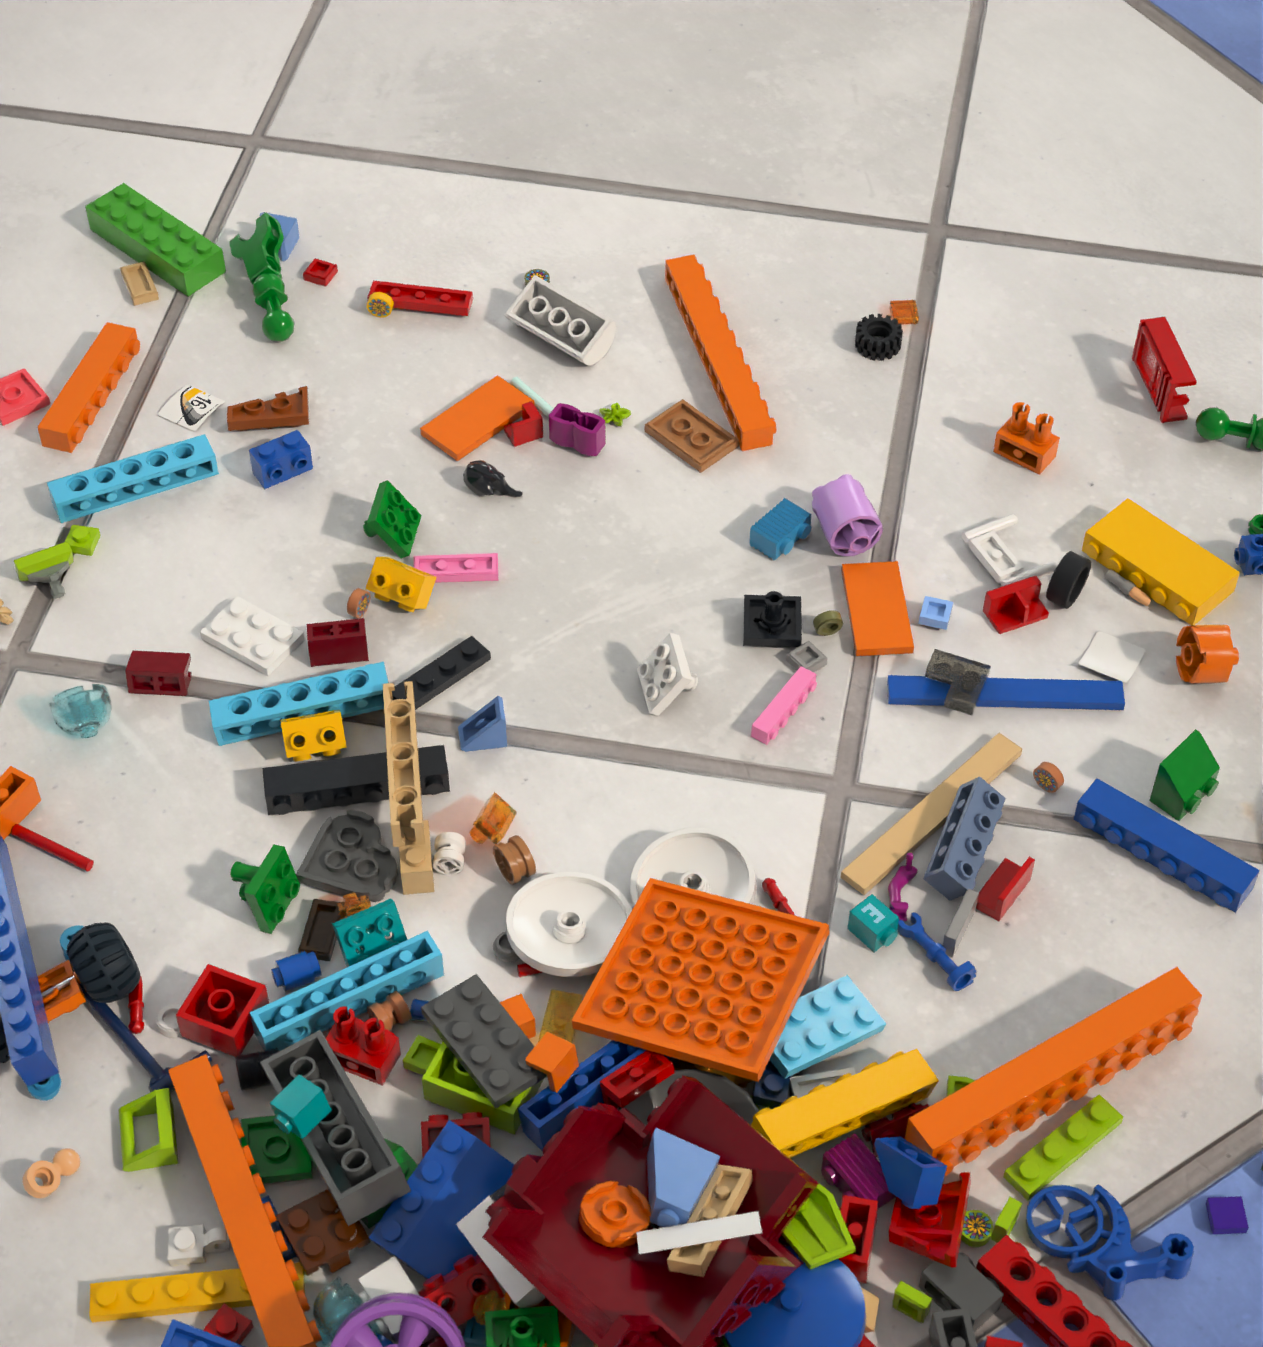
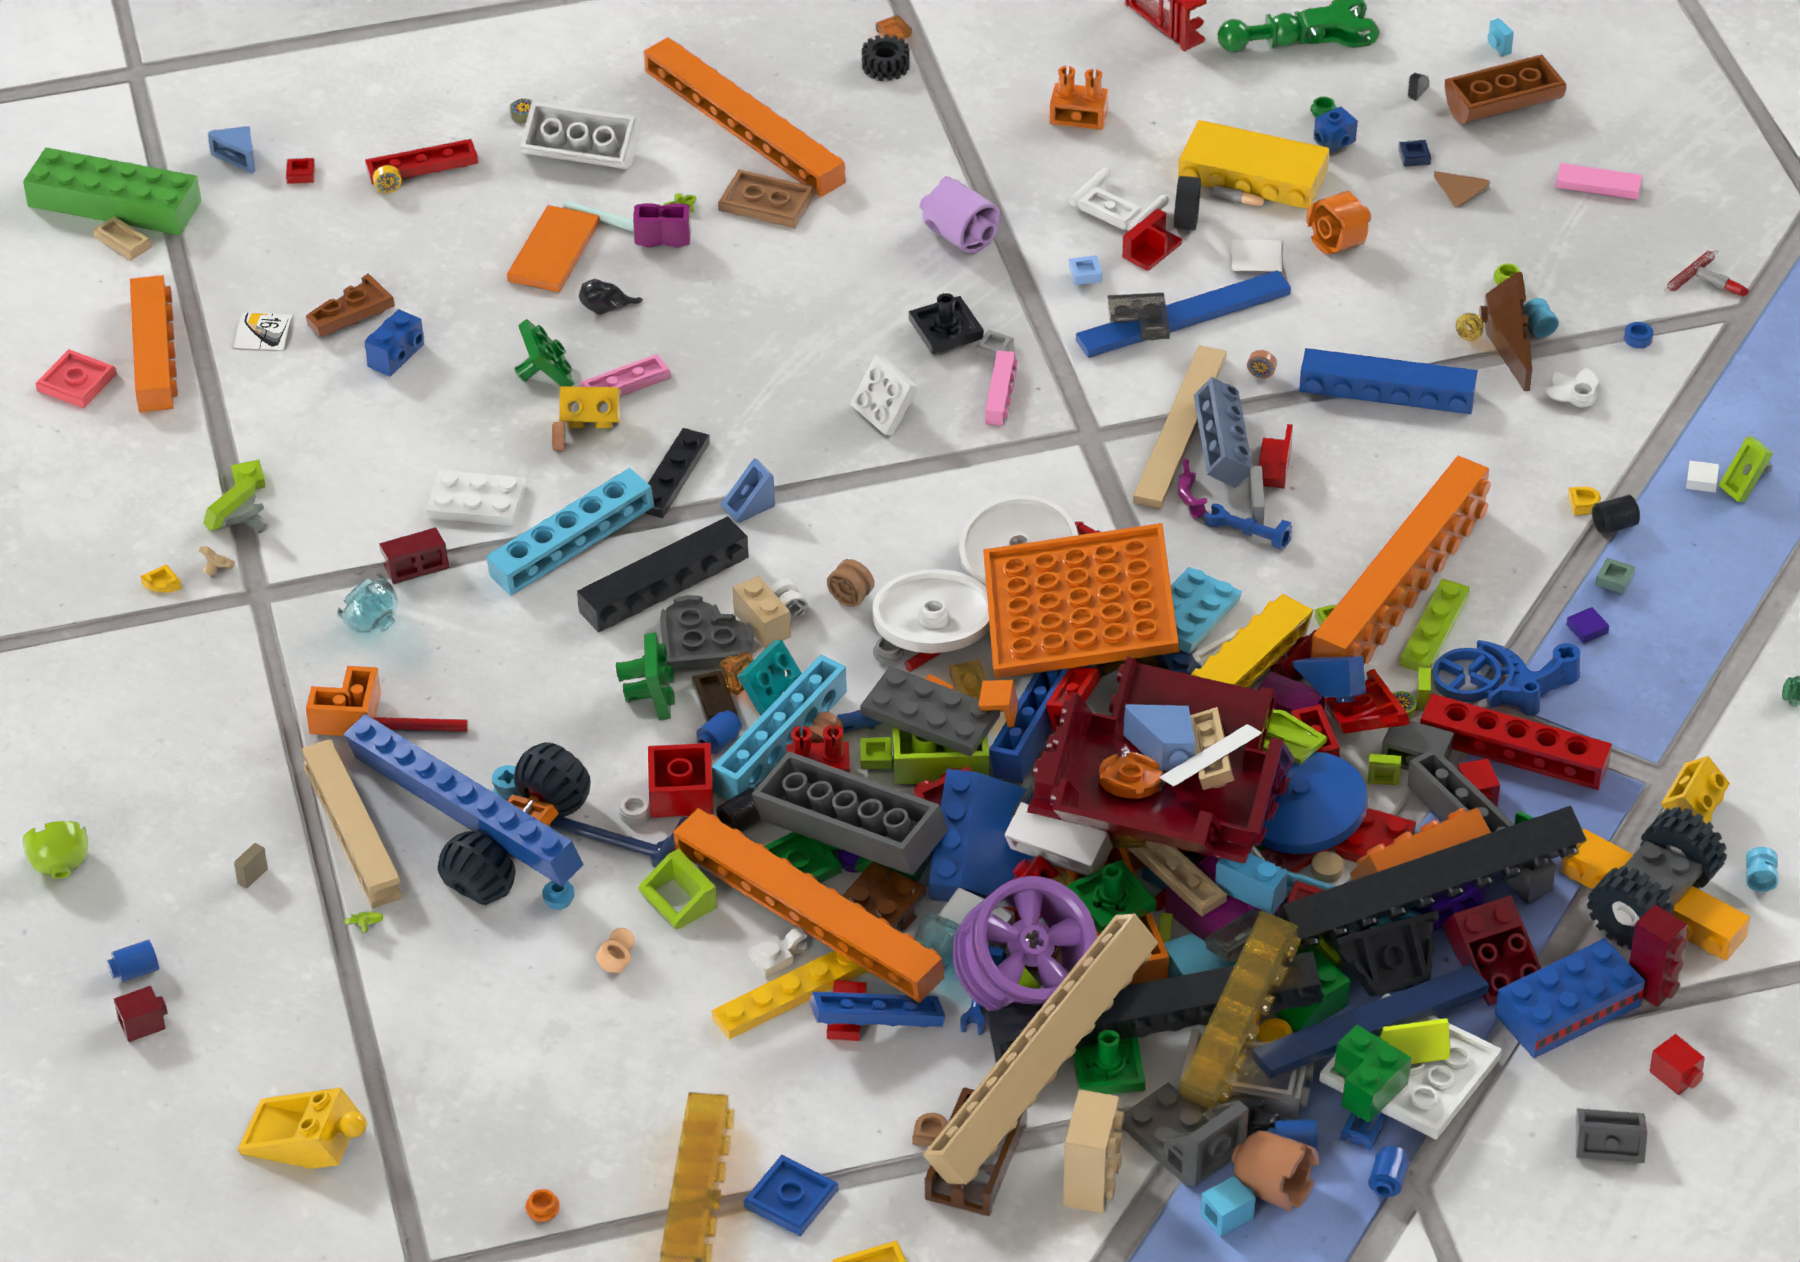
camera: 25 degrees left, 5 degrees down
medium azure brick [47,434,219,523] -> none
red piece [128,975,145,1034] -> none
green piece [229,212,294,342] -> none
teal brick [270,1075,332,1139] -> none
yellow brick [280,709,347,762] -> none
dark red hinge [306,618,369,667] -> none
tan piece [383,681,425,847] -> none
clear orange tile [469,792,517,845] -> none
red panel [504,401,543,447] -> none
dark azure brick [749,498,812,560] -> none
olive tile [813,611,843,636] -> none
orange tile [841,561,914,656] -> none
teal brick [847,894,899,952] -> none
green slope [1149,729,1220,821] -> none

